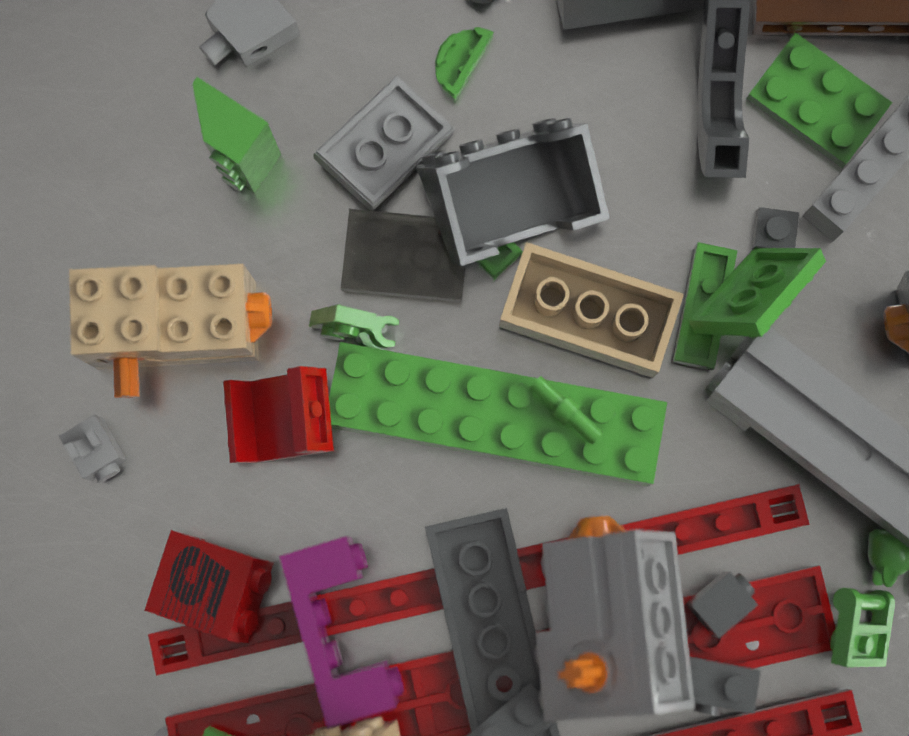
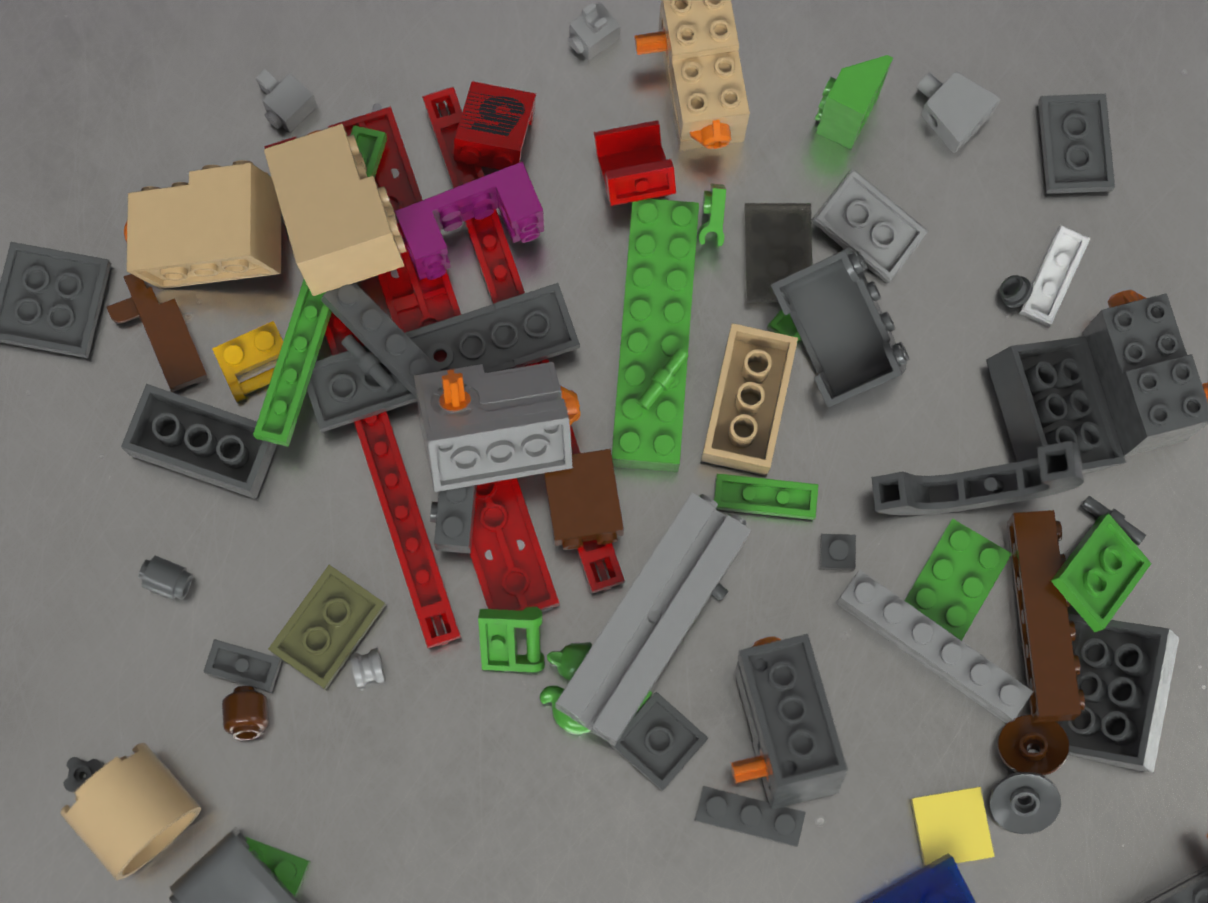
camera: 80 degrees right, 5 degrees down
bright green tile [435,27,494,102] -> none
dark grey brick [686,572,758,638] -> none
bright green plate [689,248,826,338] -> none
none -> reddish brown panel [544,449,624,550]

